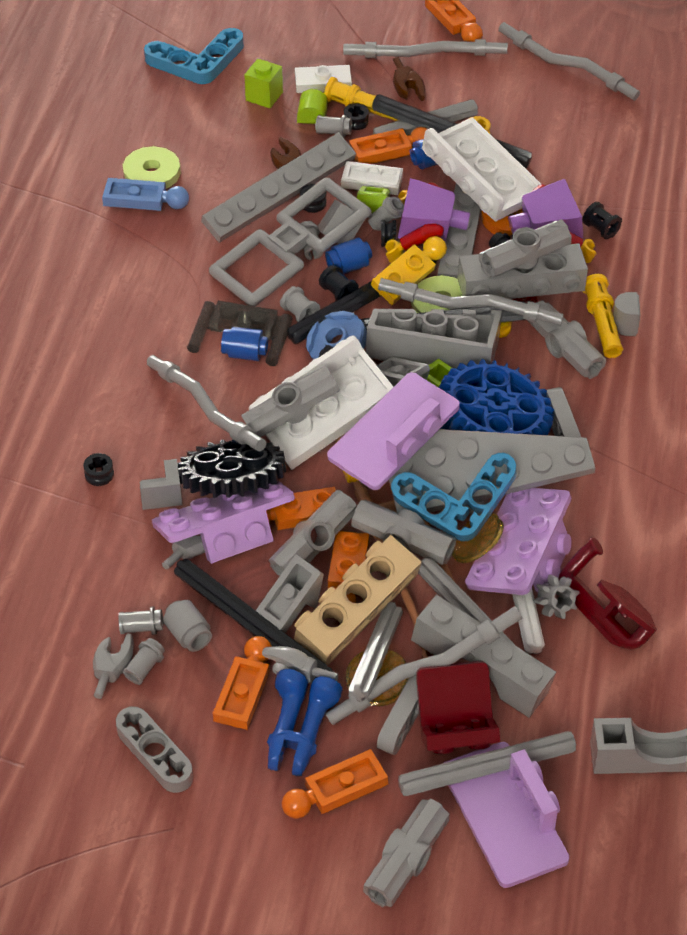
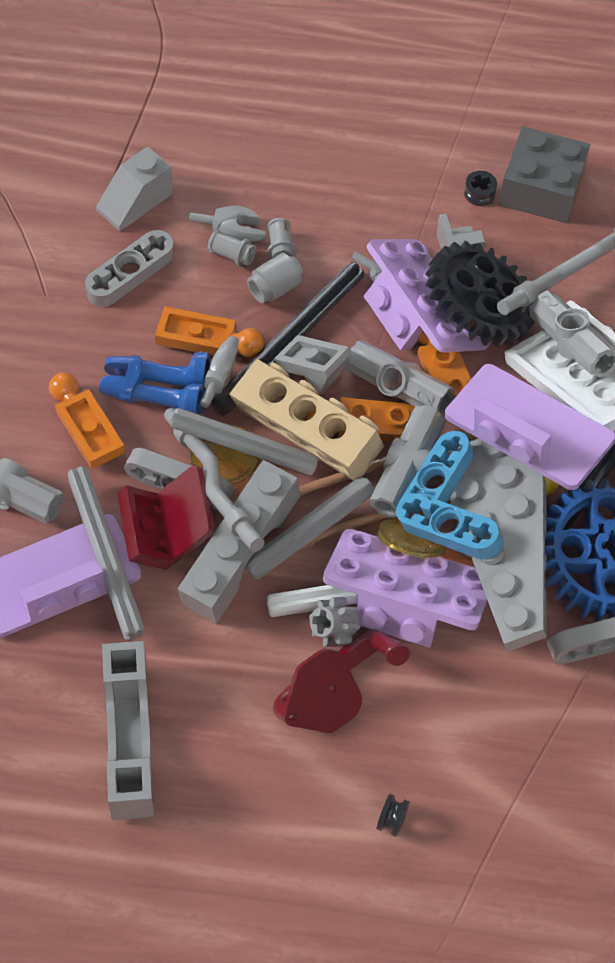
camera: 85 degrees right, 10 degrees up
none -> light grey slope [96,146,173,232]
none -> dark grey brick [499,126,591,224]

